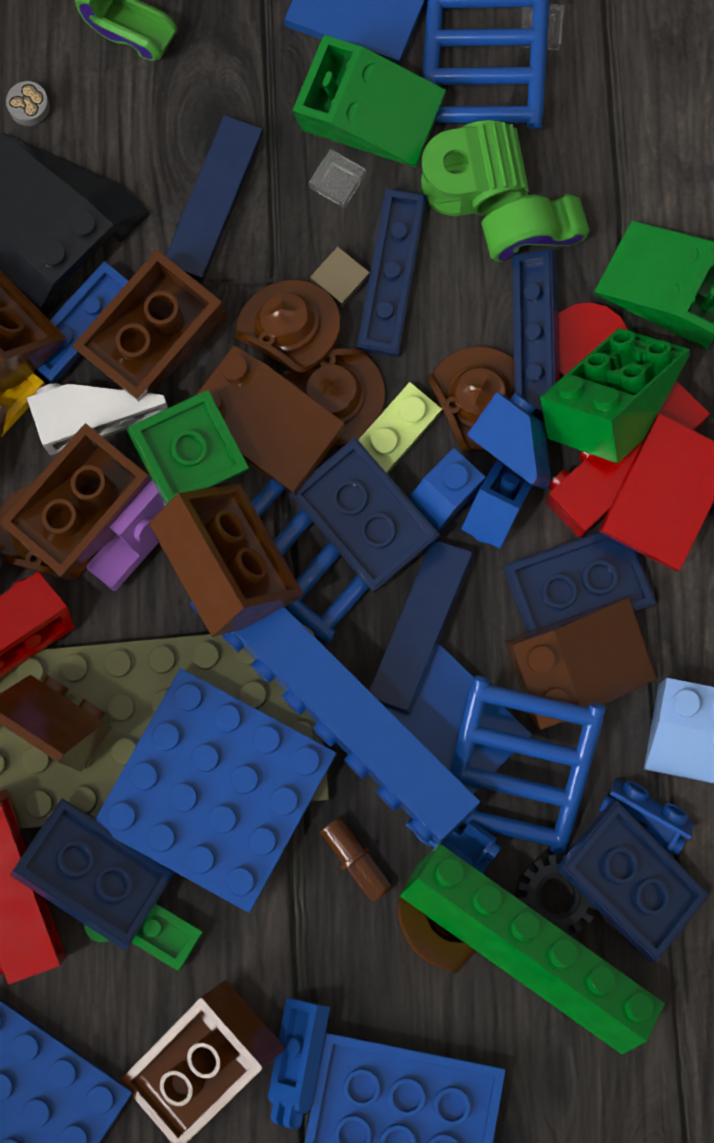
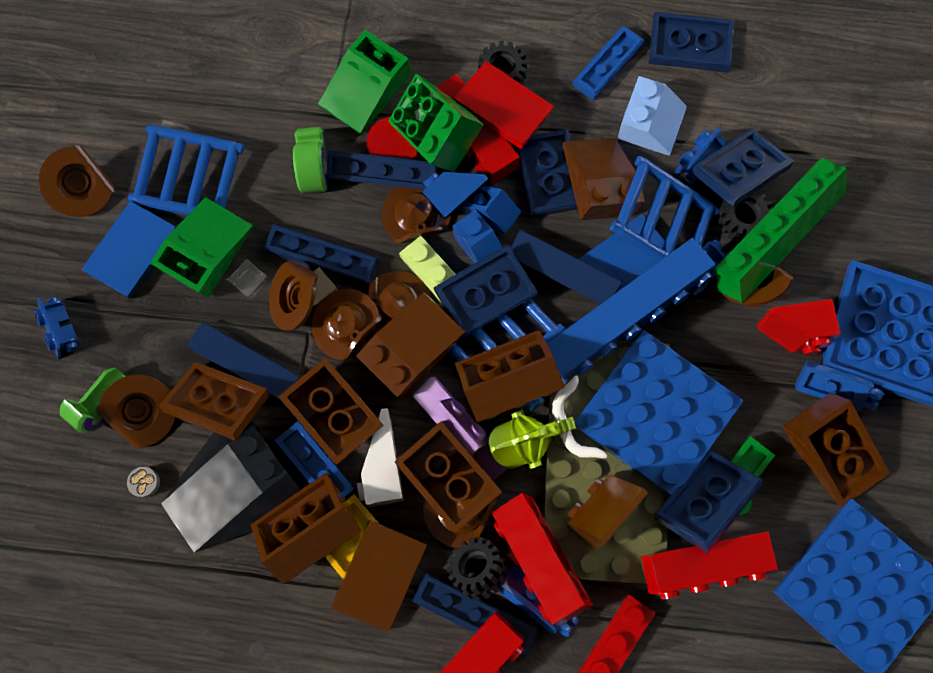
camera: 80 degrees left, 5 degrees down
green plate [127,390,249,505] -> none
reddish brown axle [319,816,391,902] -> none
bright green piece [421,120,529,216] -> none
none -> reddish brown hat [96,374,175,449]
none -> reddish brown plate [159,362,269,441]
none -> reddish brown hat [269,262,318,331]
none -> lime helmet [489,376,607,469]
none -> red slope [757,299,841,356]

